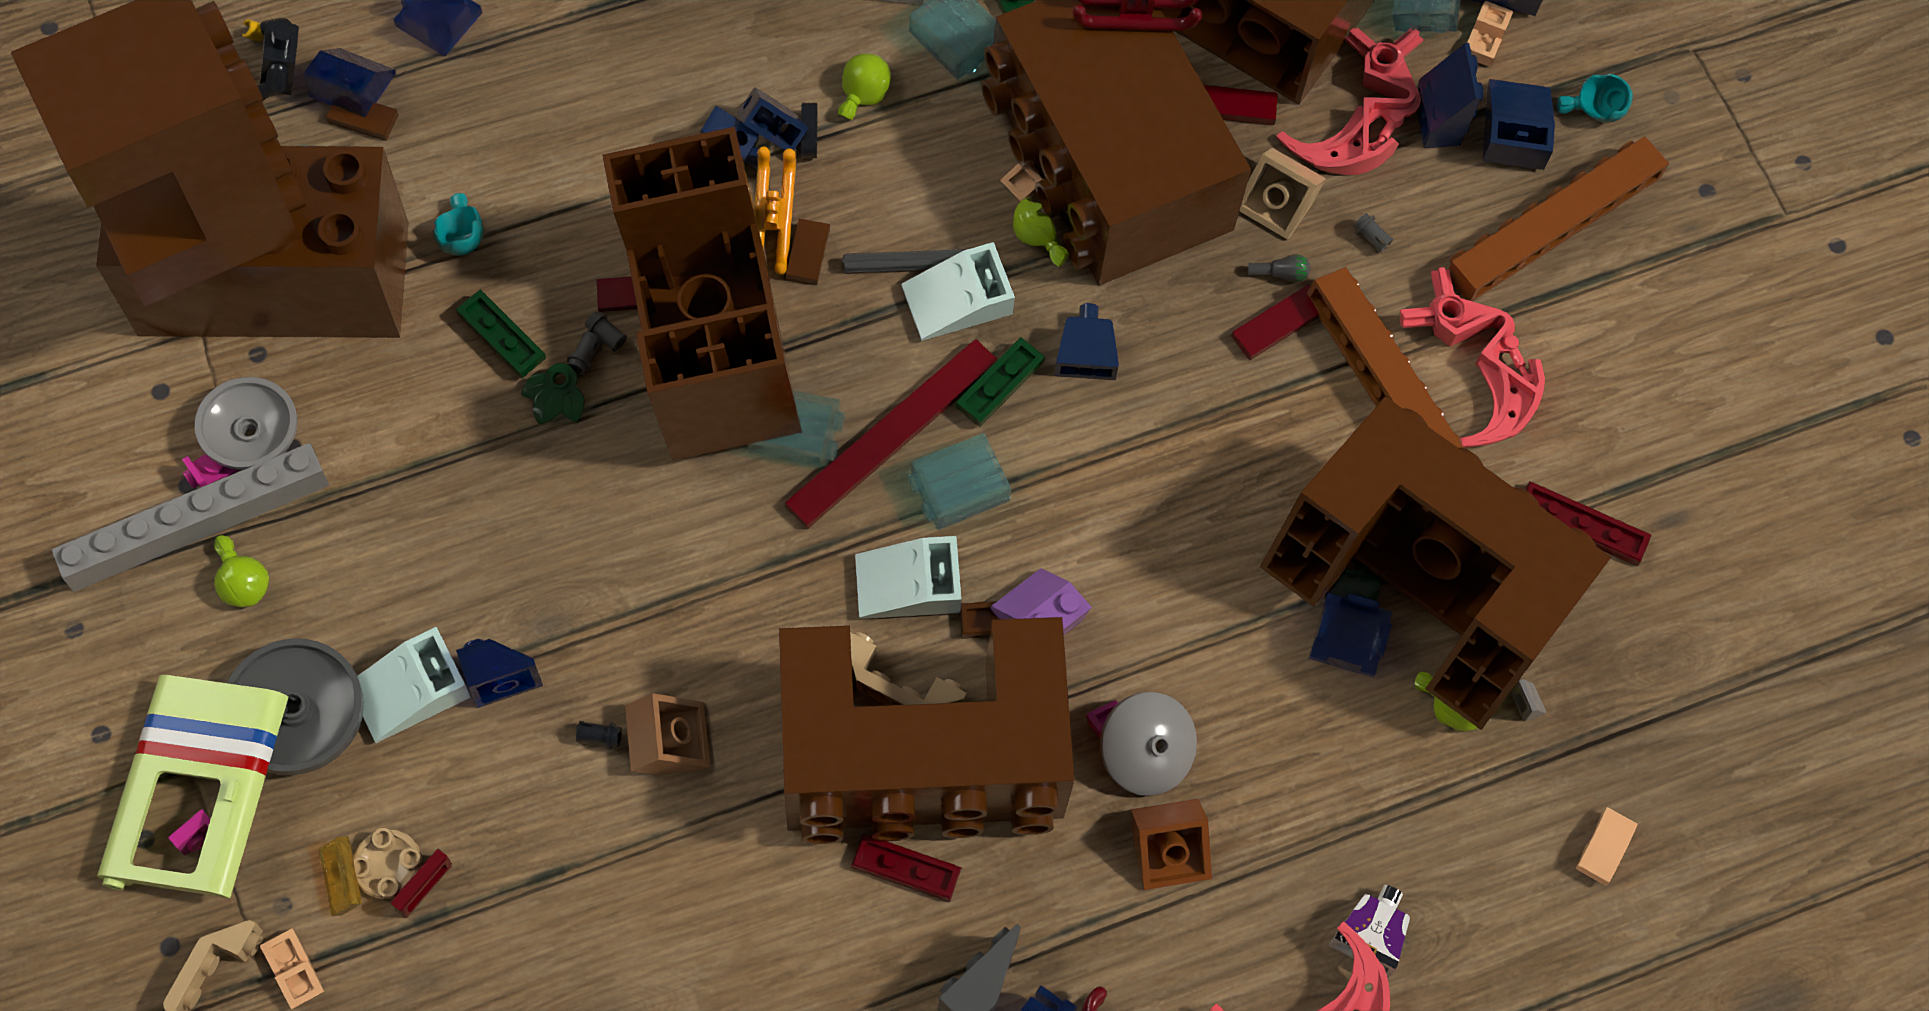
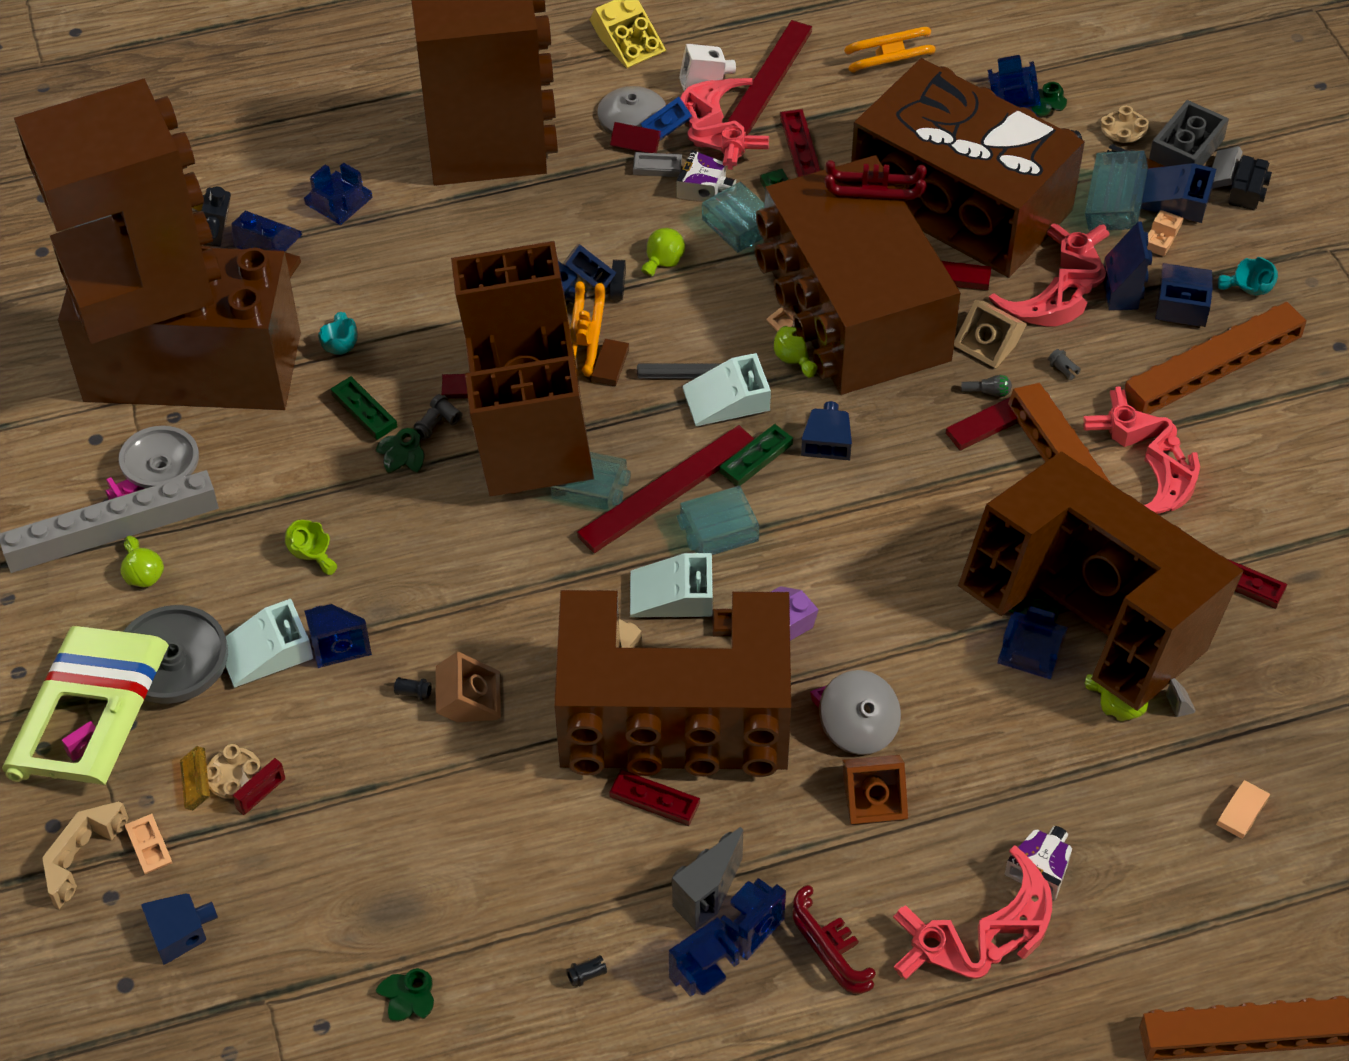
camera: 10 degrees right, 15 degrees down
none -> lime hair [285,520,337,575]

